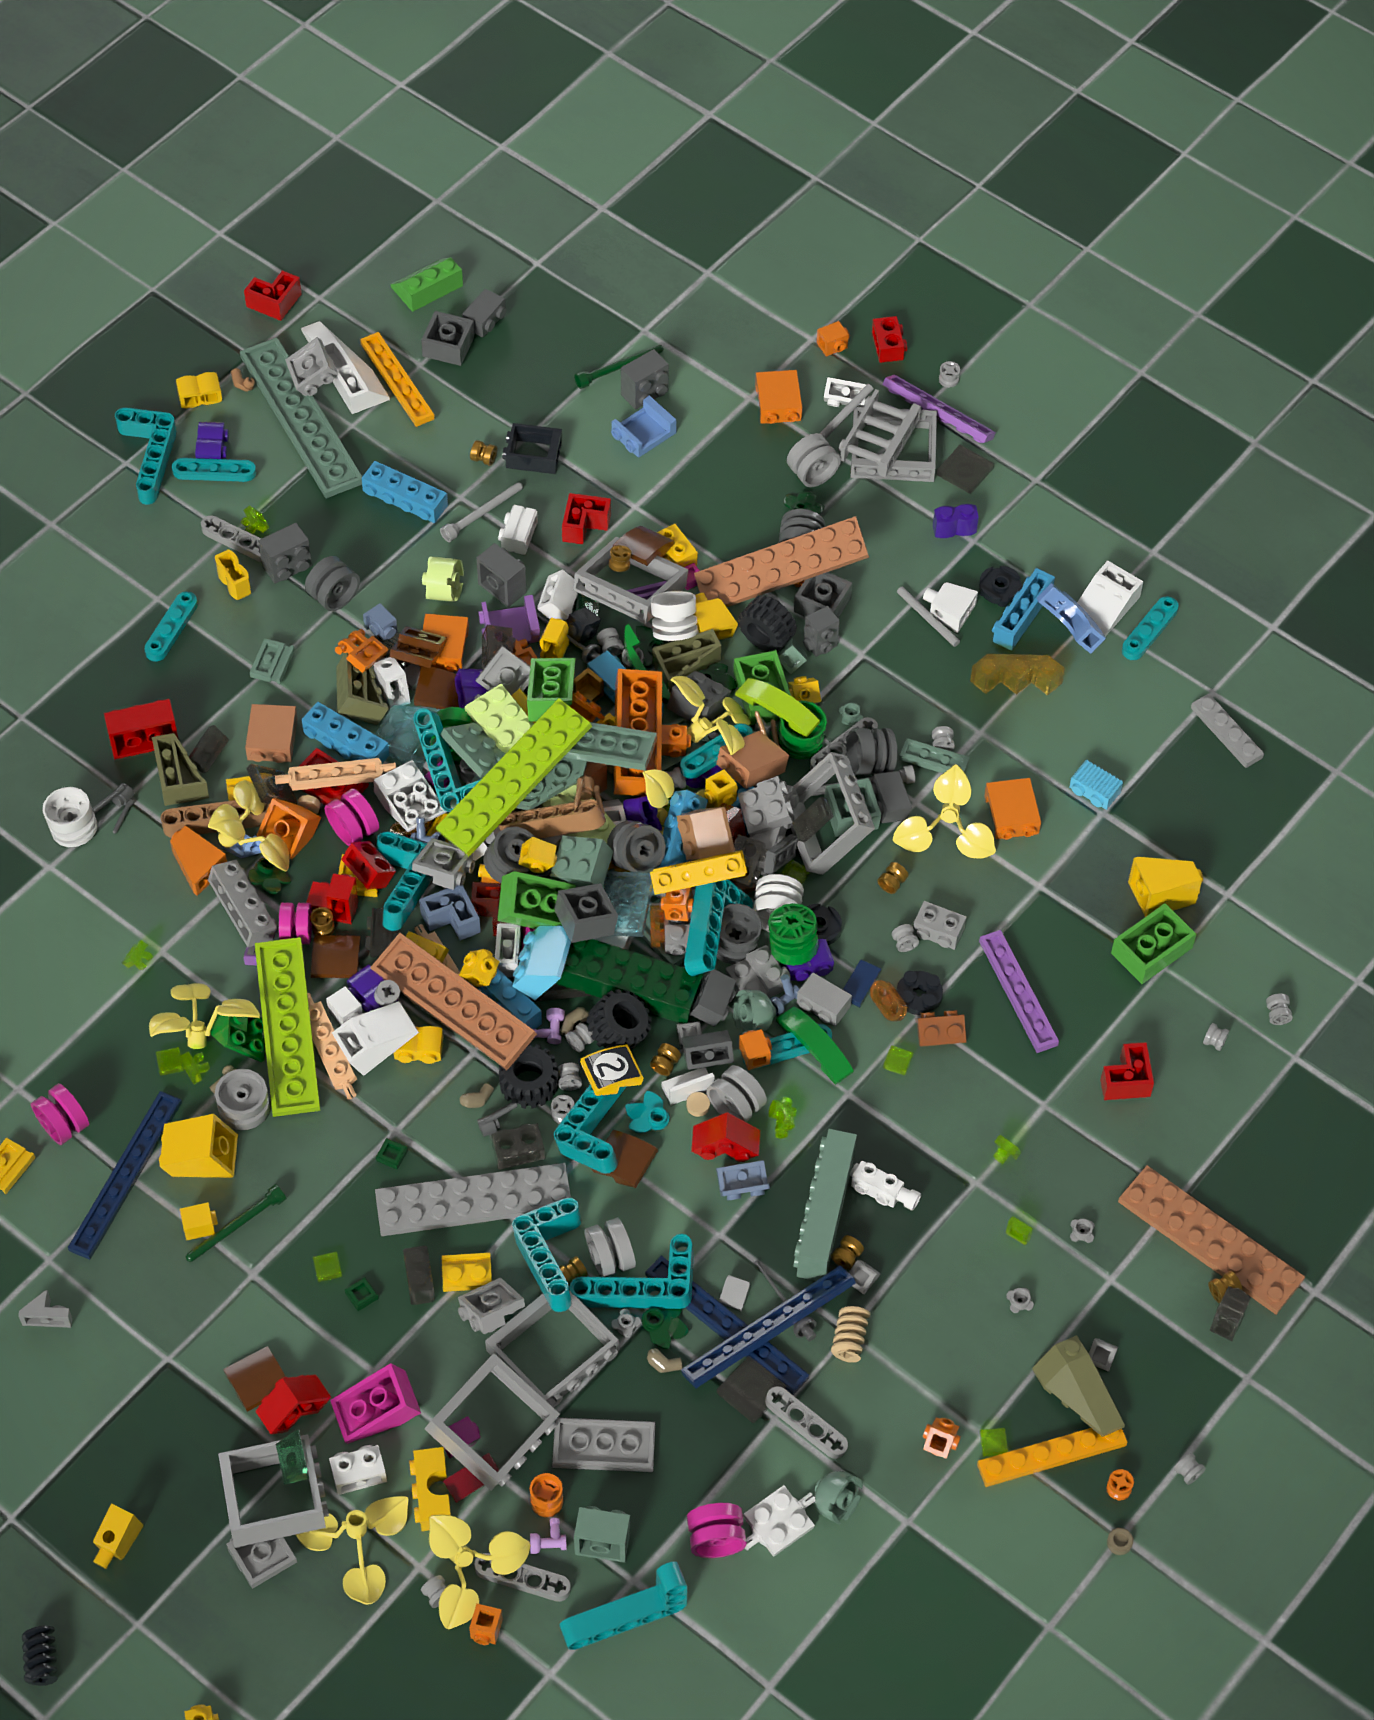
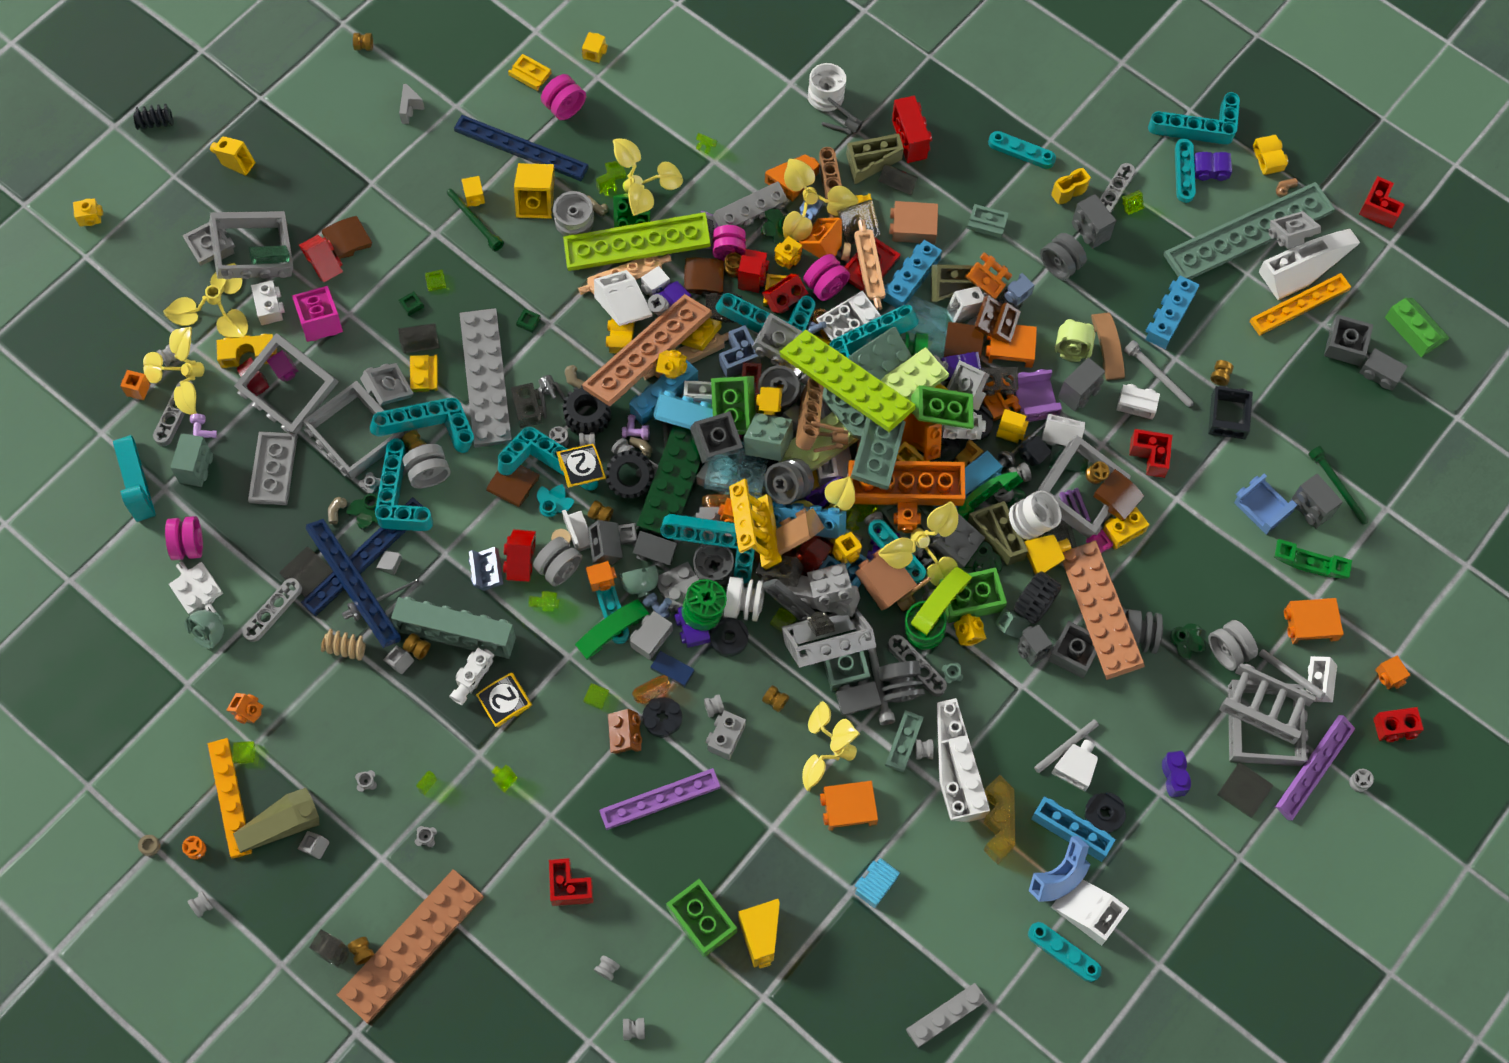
camera: 90 degrees right, 10 degrees up
orange wheel [530,1473,563,1517] -> none
none -> slope [476,673,532,728]
none -> yellow brick [774,236,803,269]
none -> white wedge [937,698,990,822]
none -> medium nougat slope [1091,312,1125,381]
none -> green slope [1274,539,1352,579]

